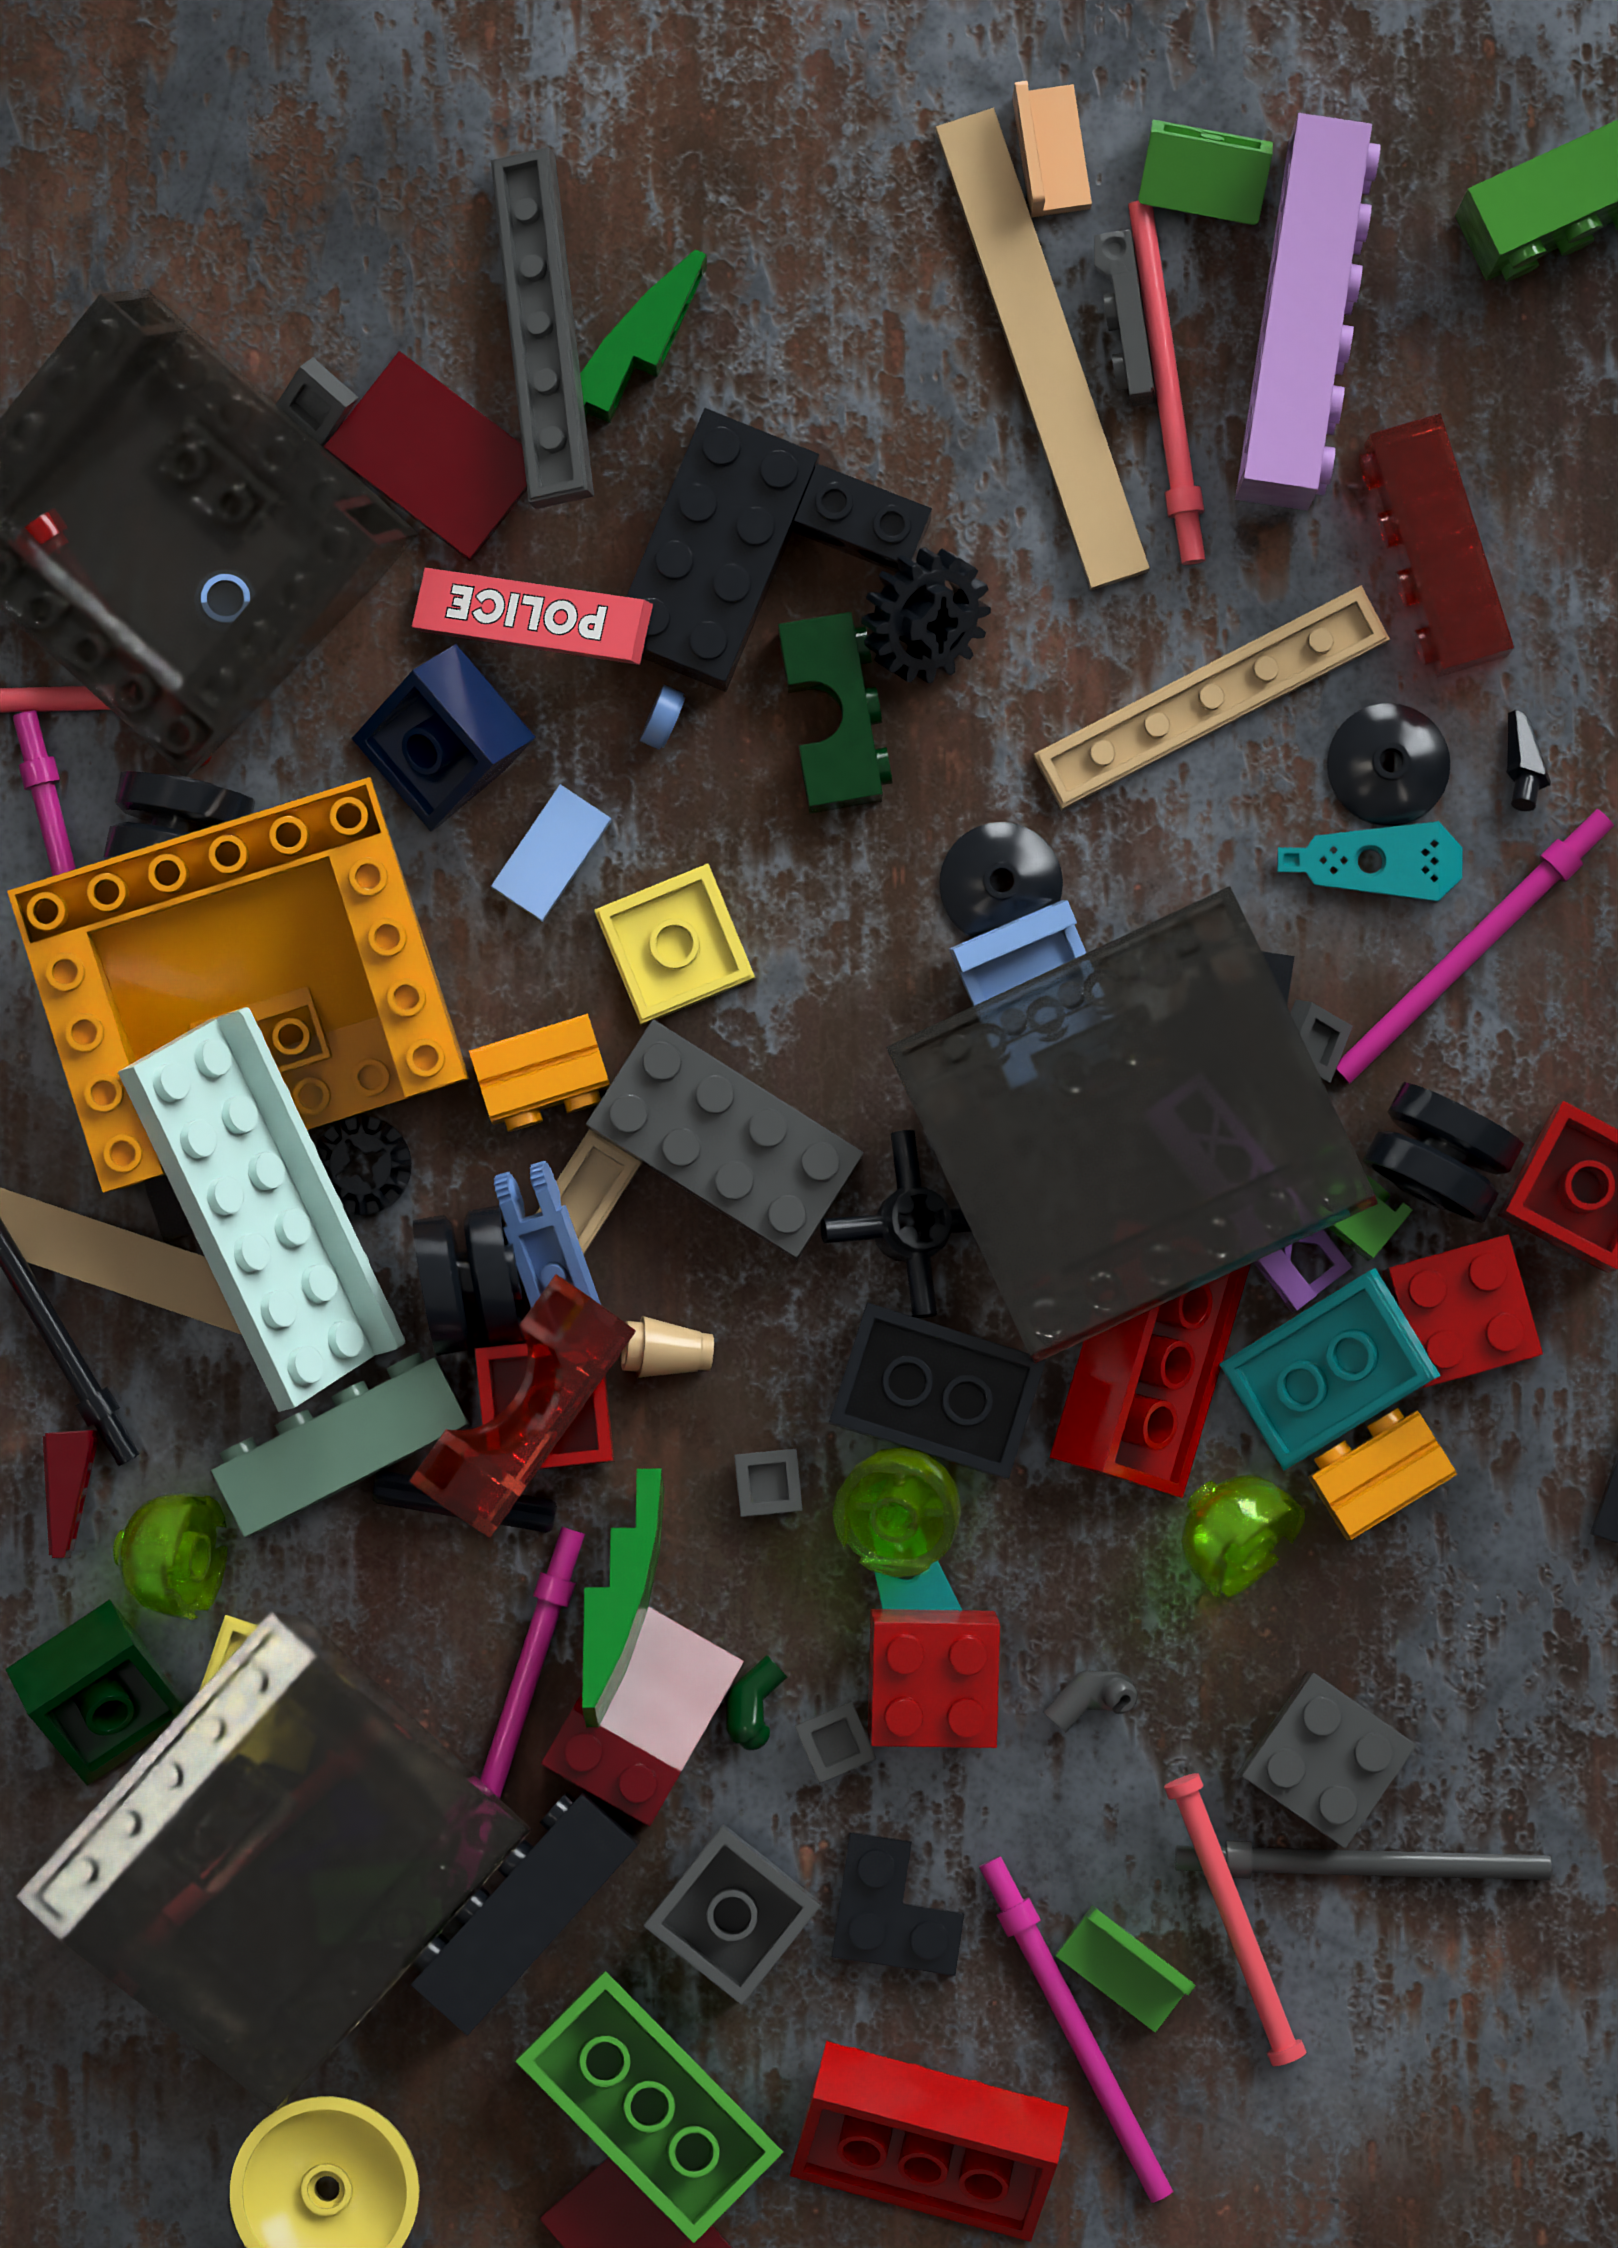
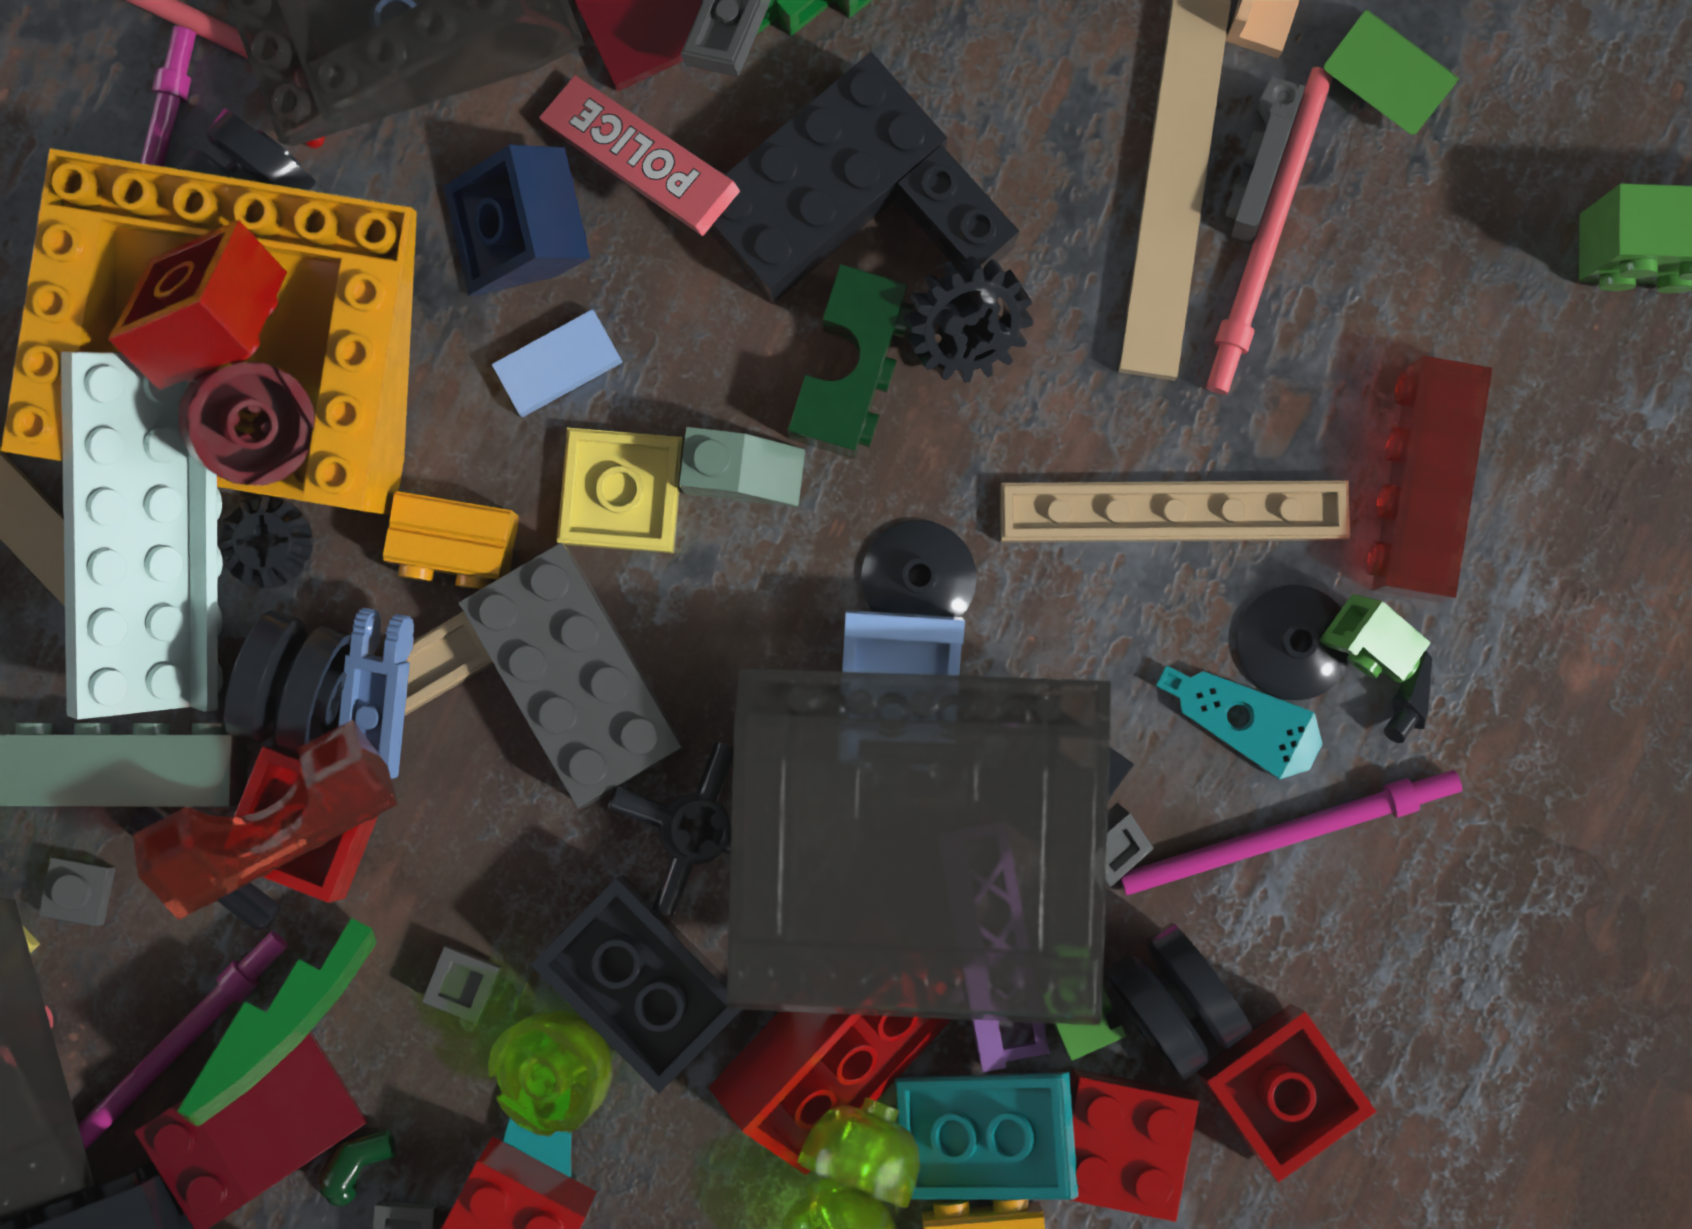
camera: 30 degrees right, 0 degrees up
tan cone [621,1316,714,1378] -> none
medium blue tile [639,684,685,749] -> none
lavender brick [1235,113,1380,511] -> none
none -> dark grey plate [38,857,116,926]
none -> red brick [108,220,288,390]
none -> dark red brick [178,359,315,486]
none -> sand green slope [679,427,805,508]
none -> clear neon green cylinder [797,1097,920,1208]
none -> brick [1319,594,1431,683]

